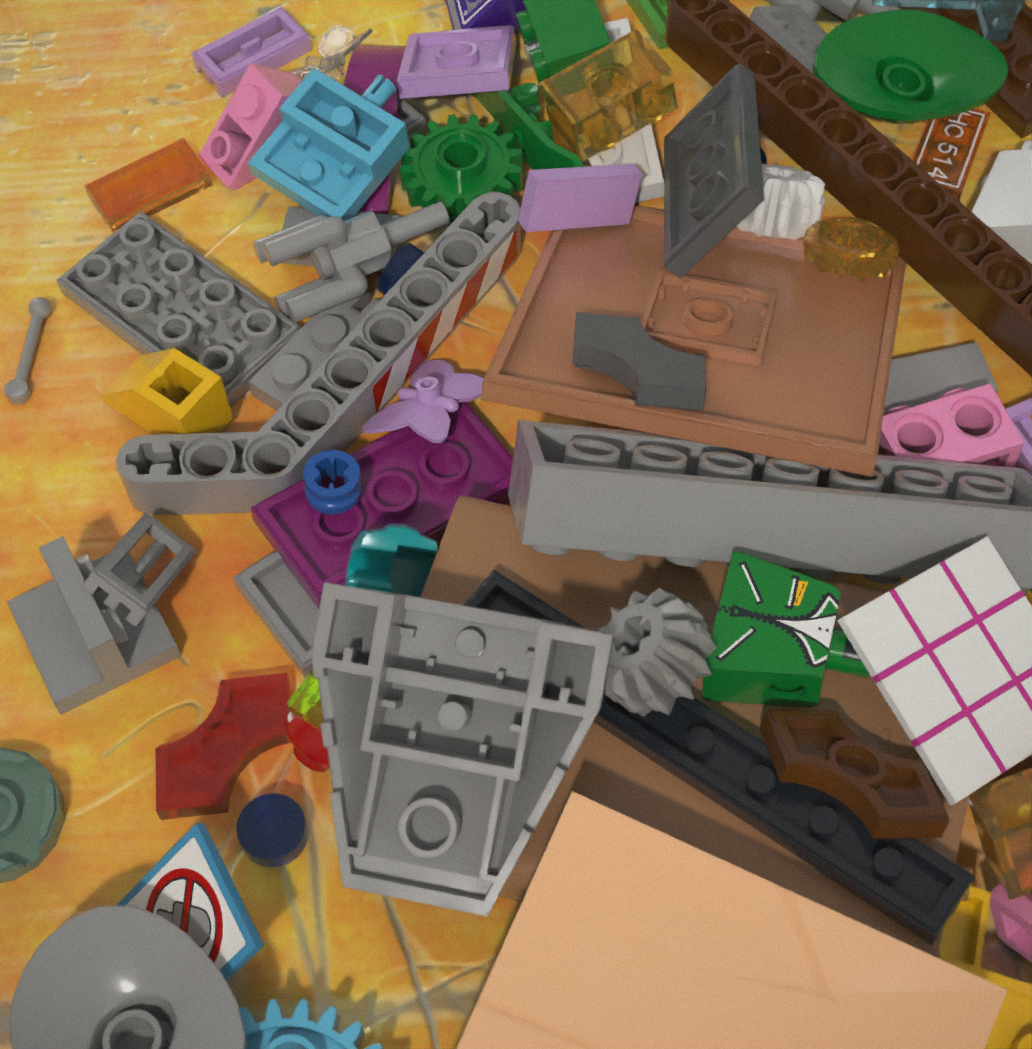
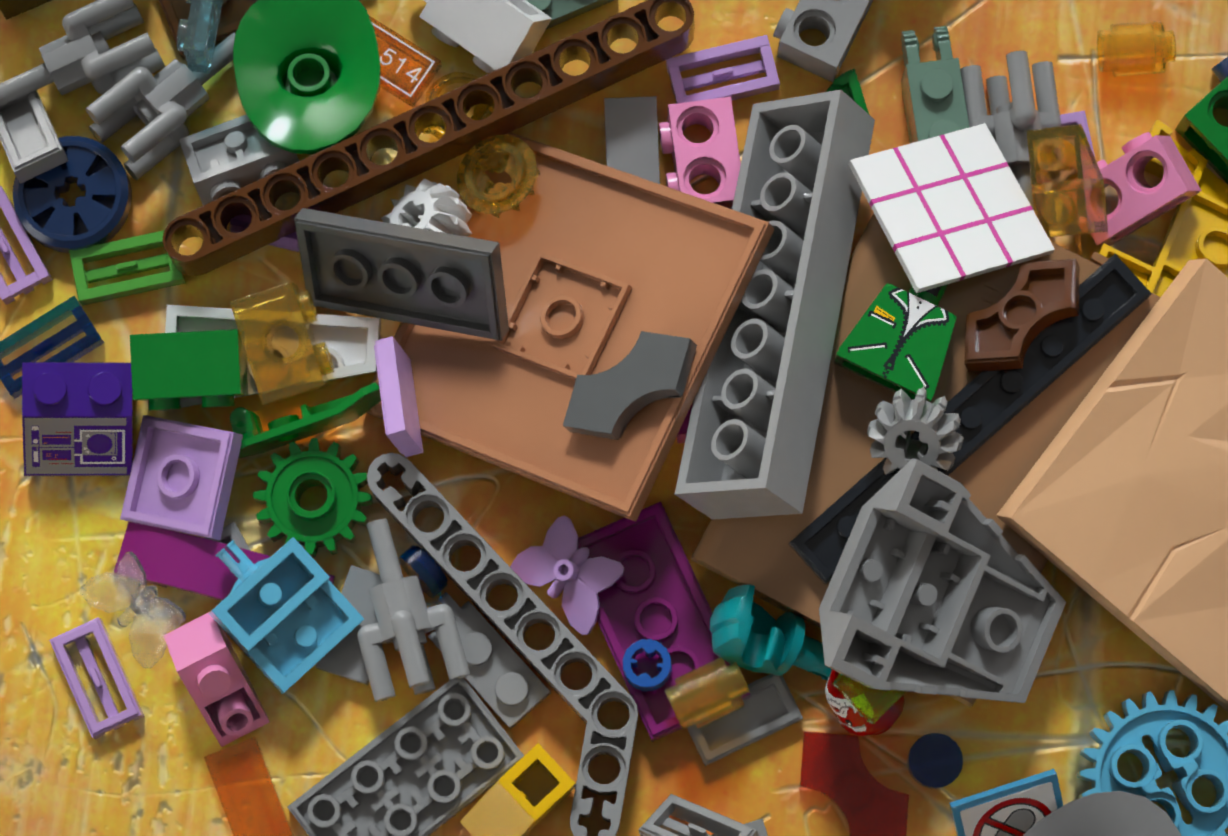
camera: 80 degrees left, 20 degrees up
none -> clear yellow brick [664,657,750,730]

